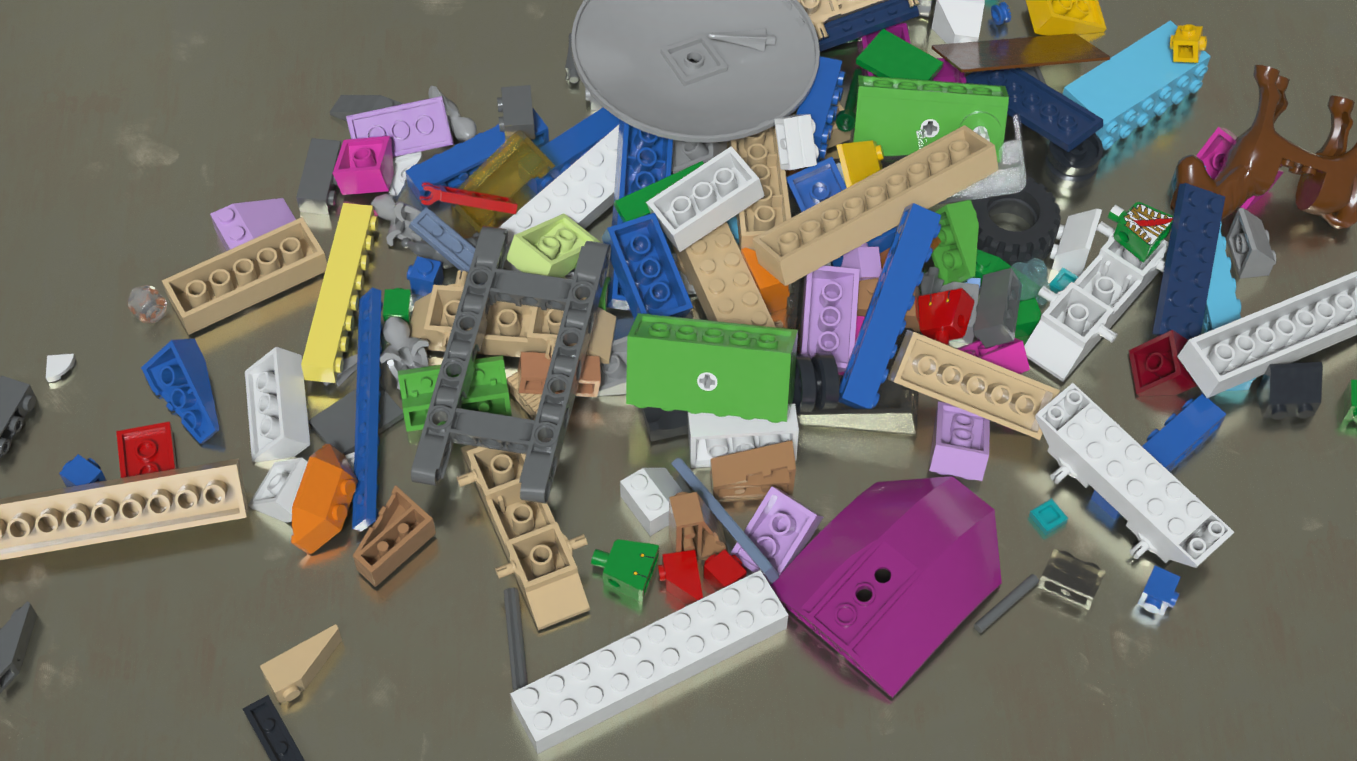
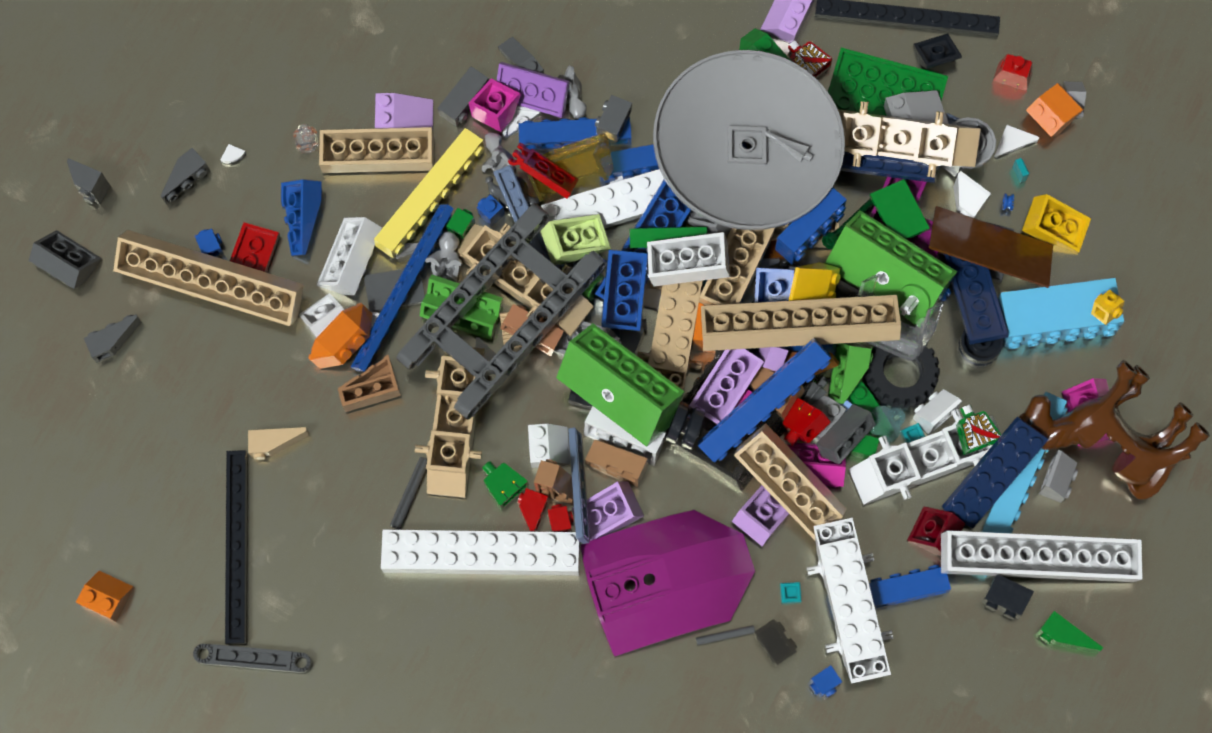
camera: 35 degrees right, 15 degrees up
white brick [774,114,819,170] -> none

